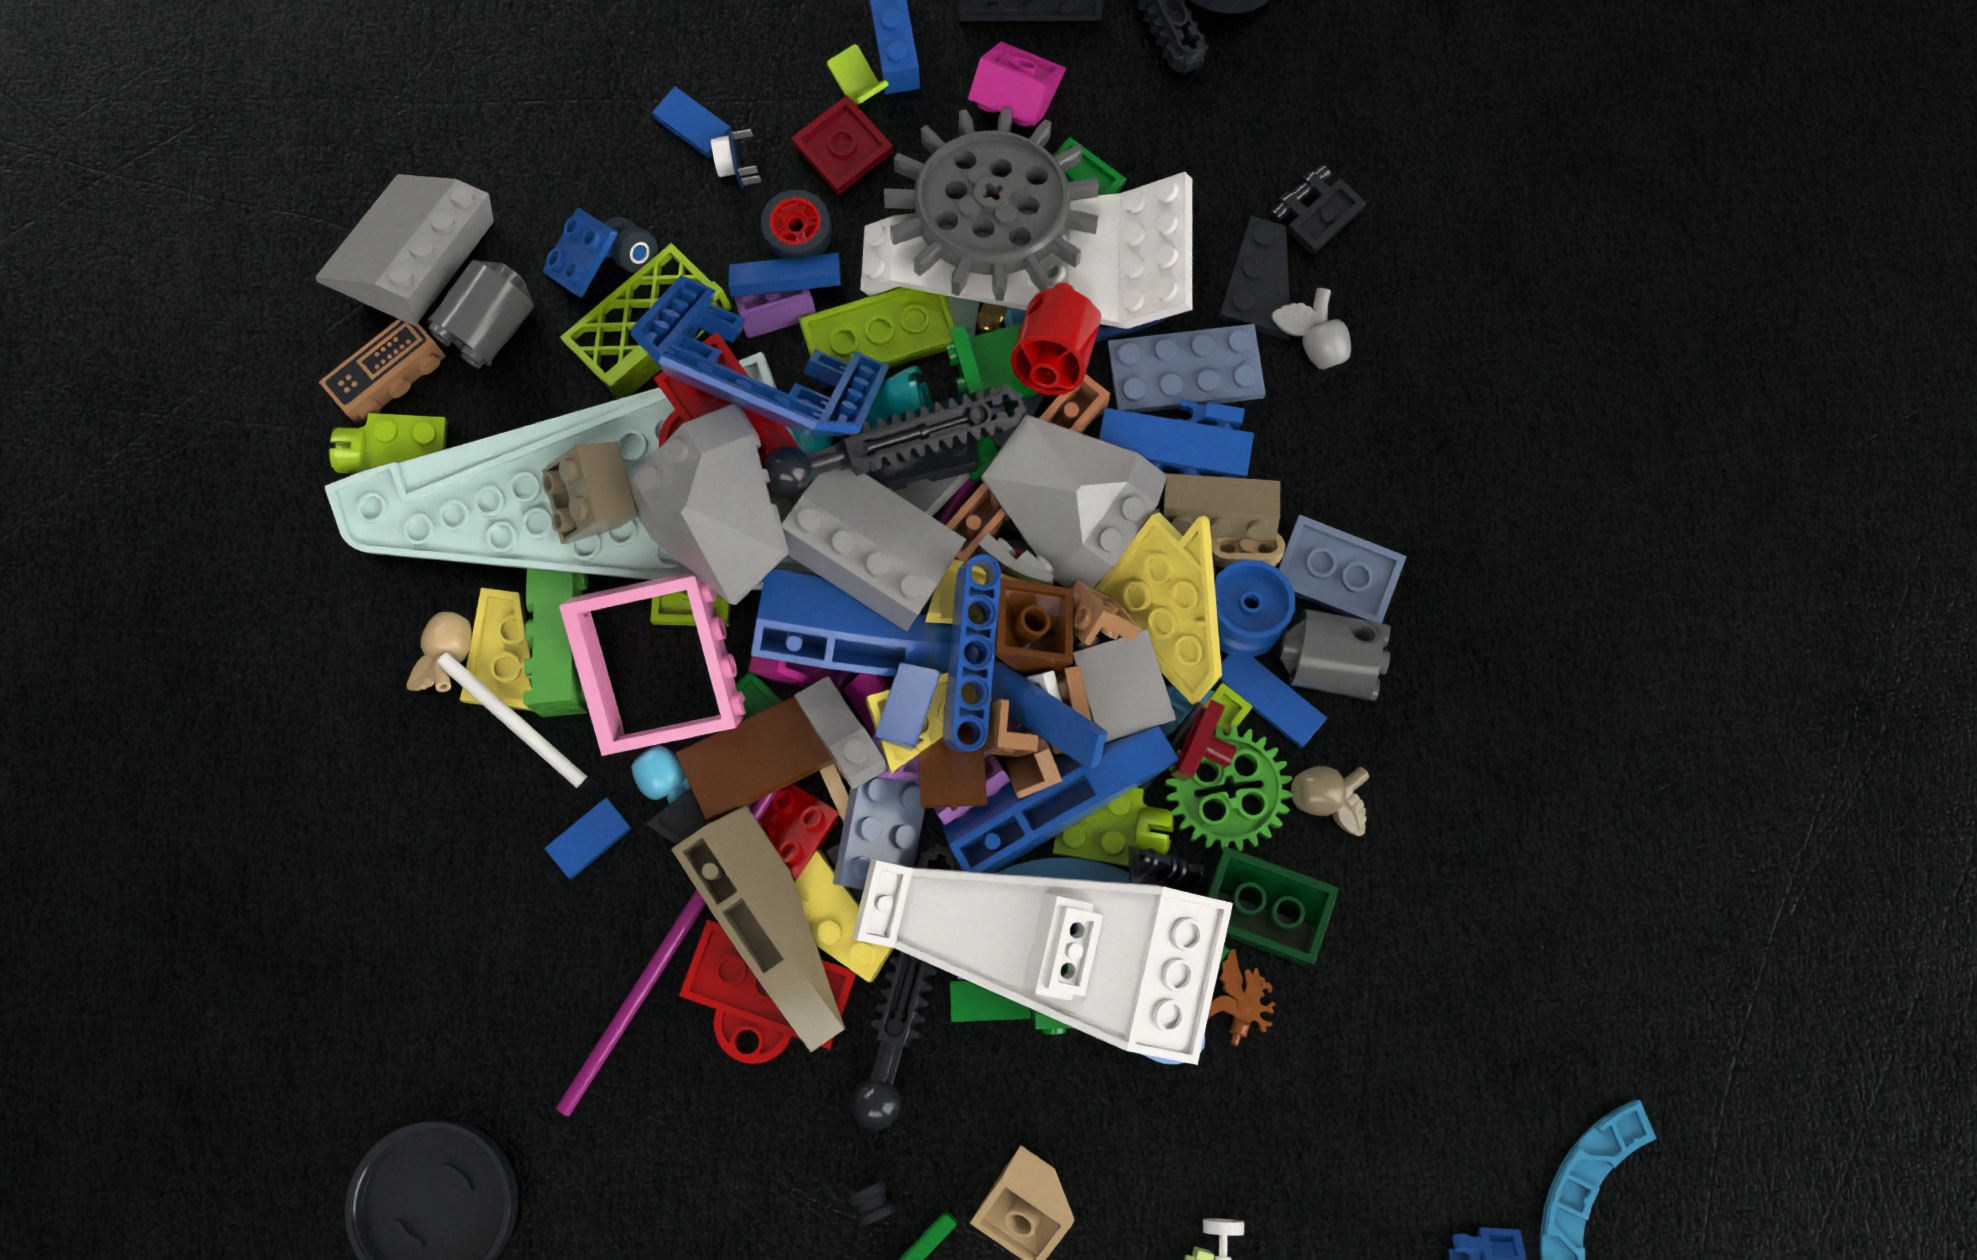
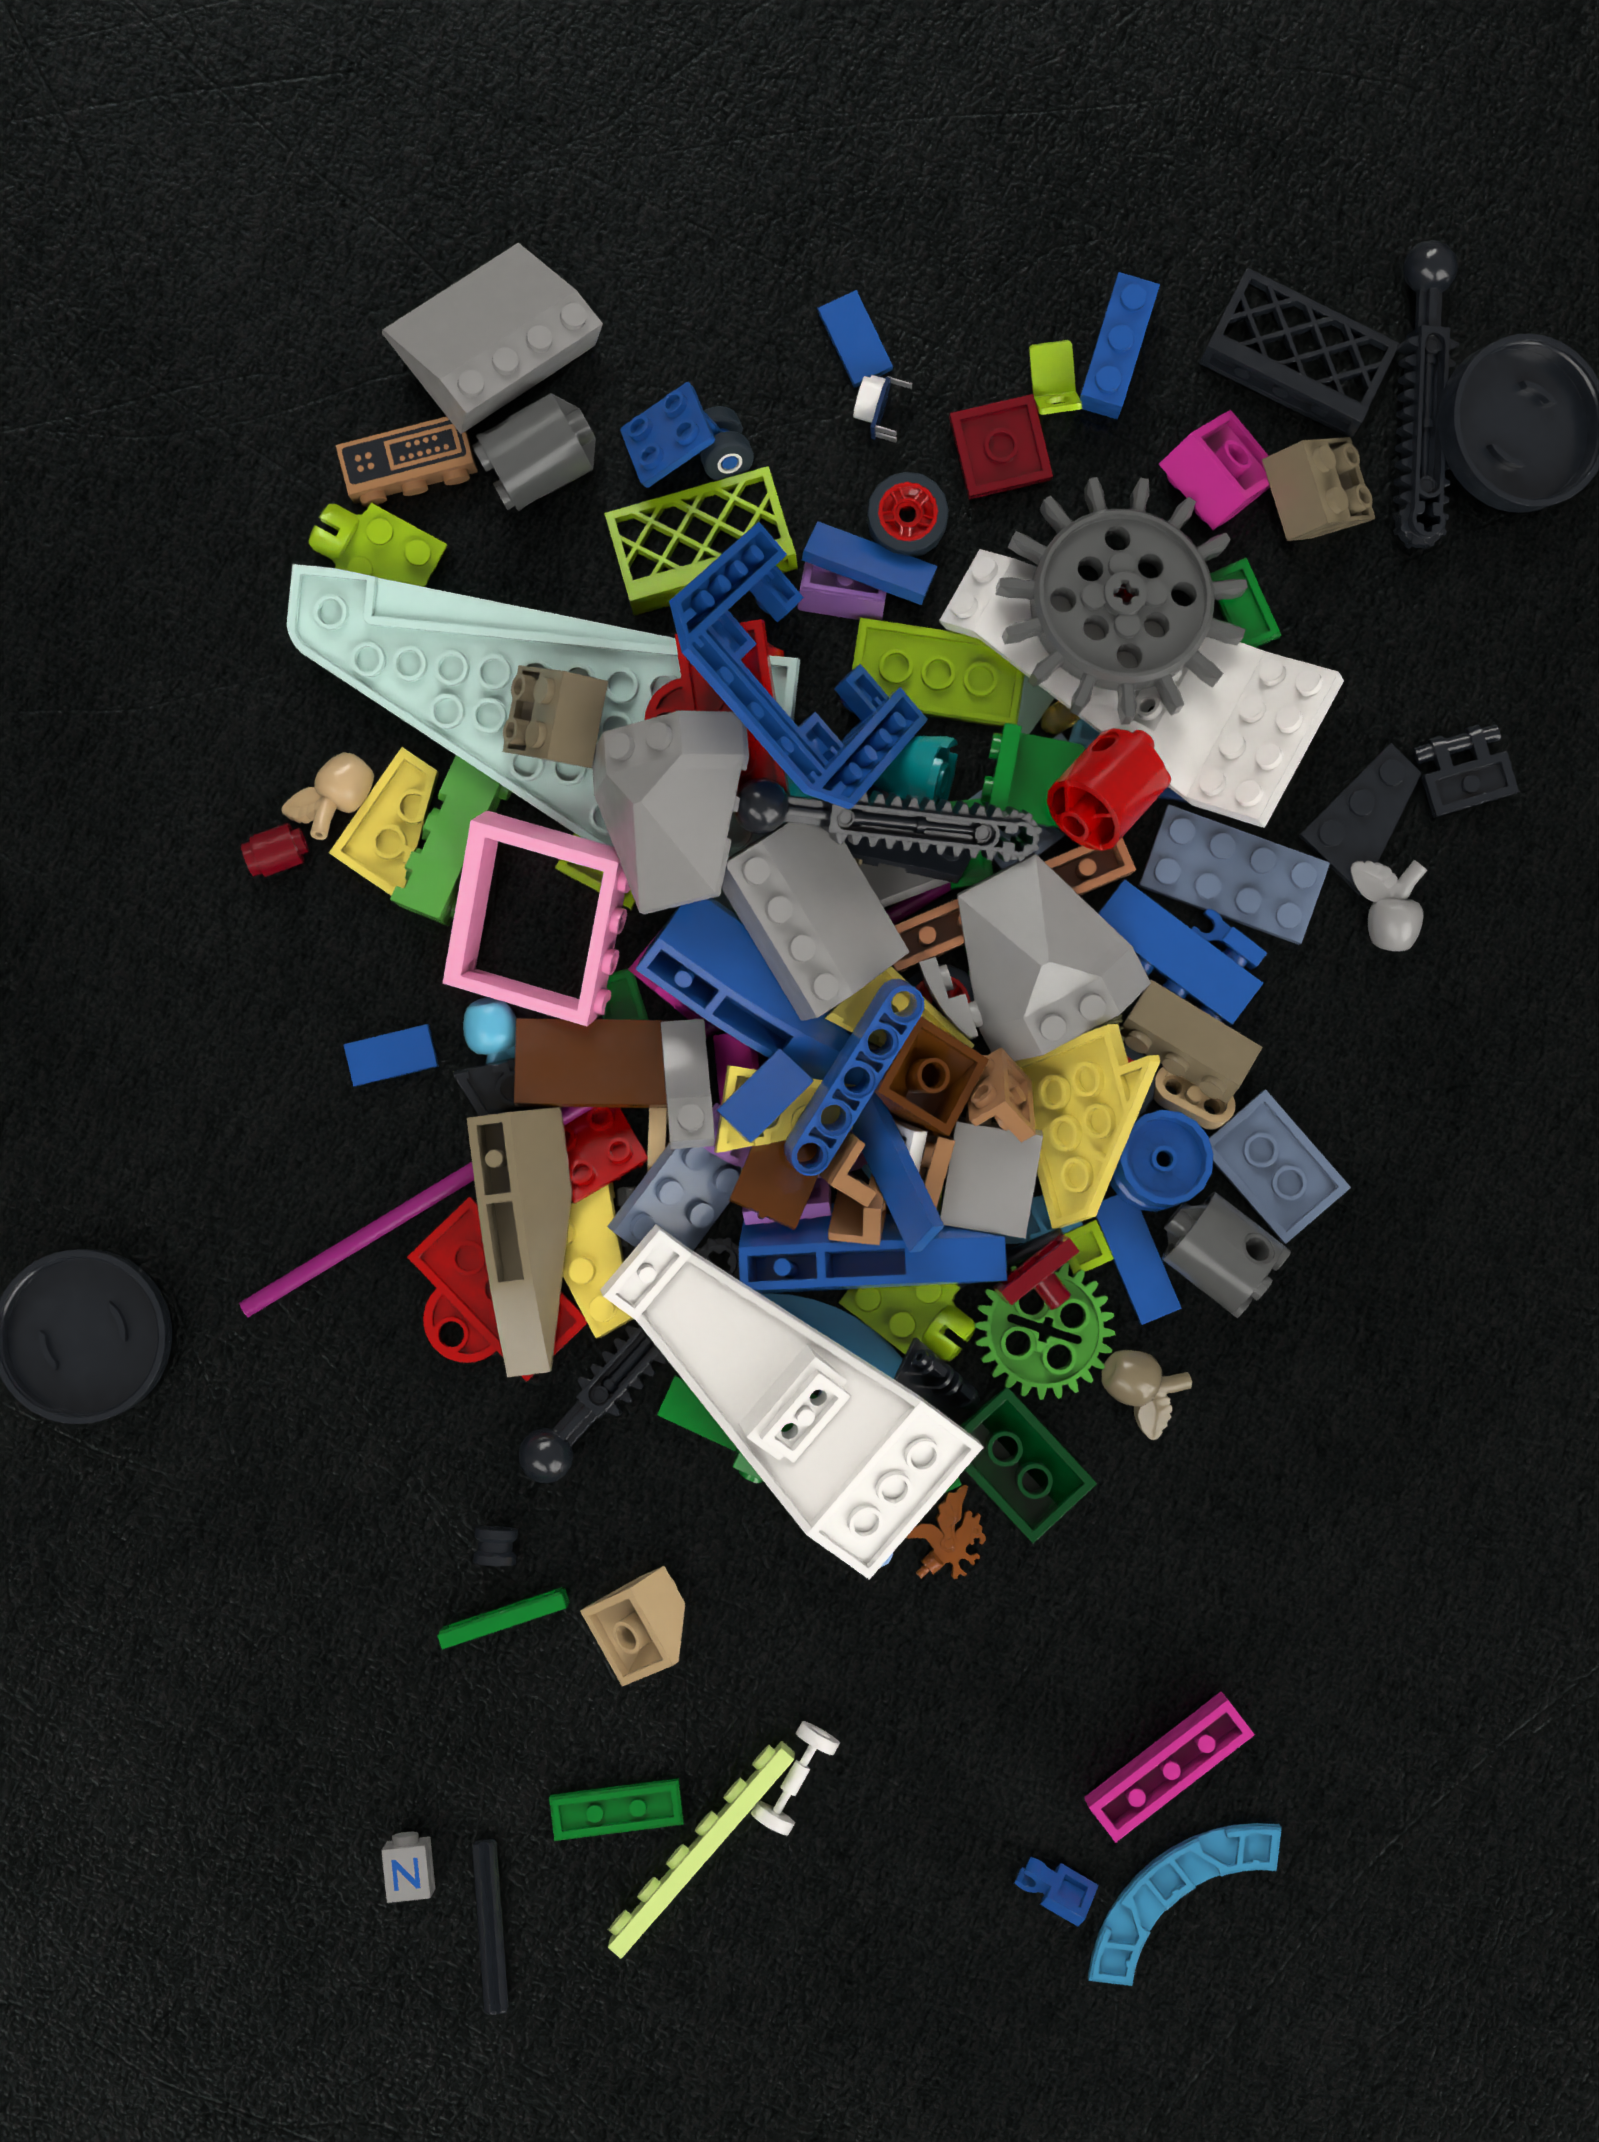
camera: 30 degrees right, 10 degrees up
white axle [436,652,587,788] -> none
none -> dark red brick [241,823,309,877]
none -> dark pink brick [1084,1692,1255,1843]
none -> dark tan slope [1262,437,1375,541]

